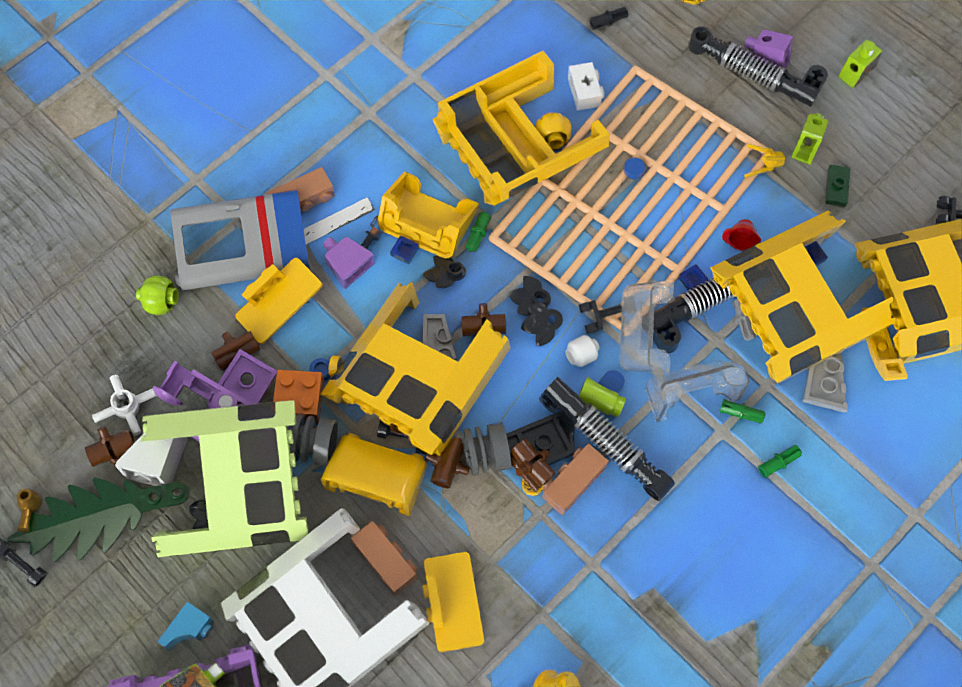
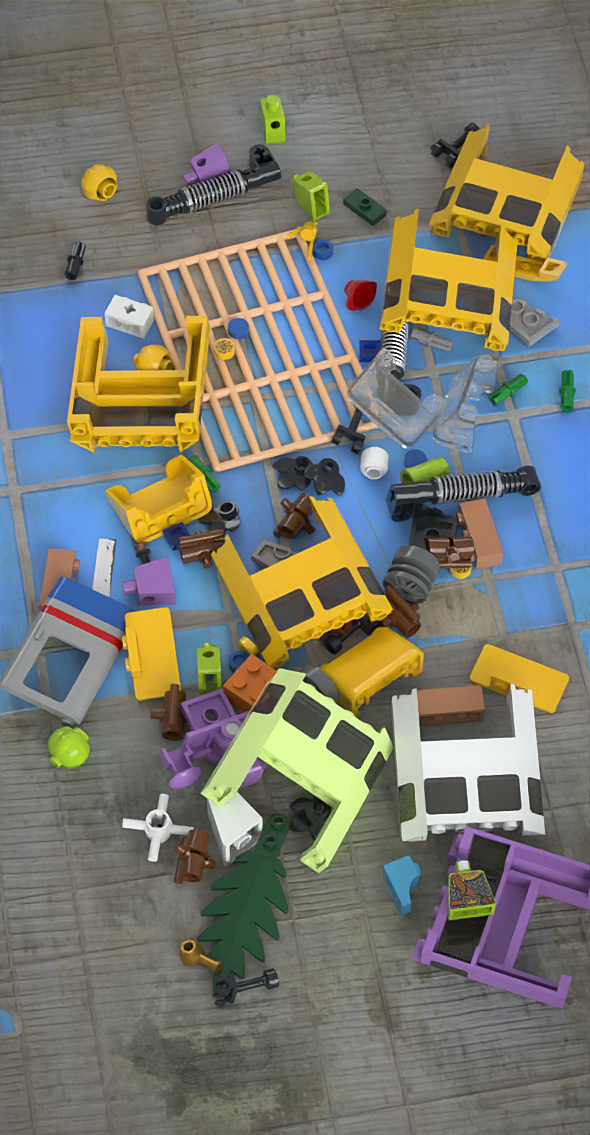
camera: 55 degrees left, 10 degrees down
none -> reddish brown pin [179,529,225,568]
none -> lime torso [197,643,222,696]
none -> tile [214,338,235,360]
none -> blue tile [313,239,333,260]

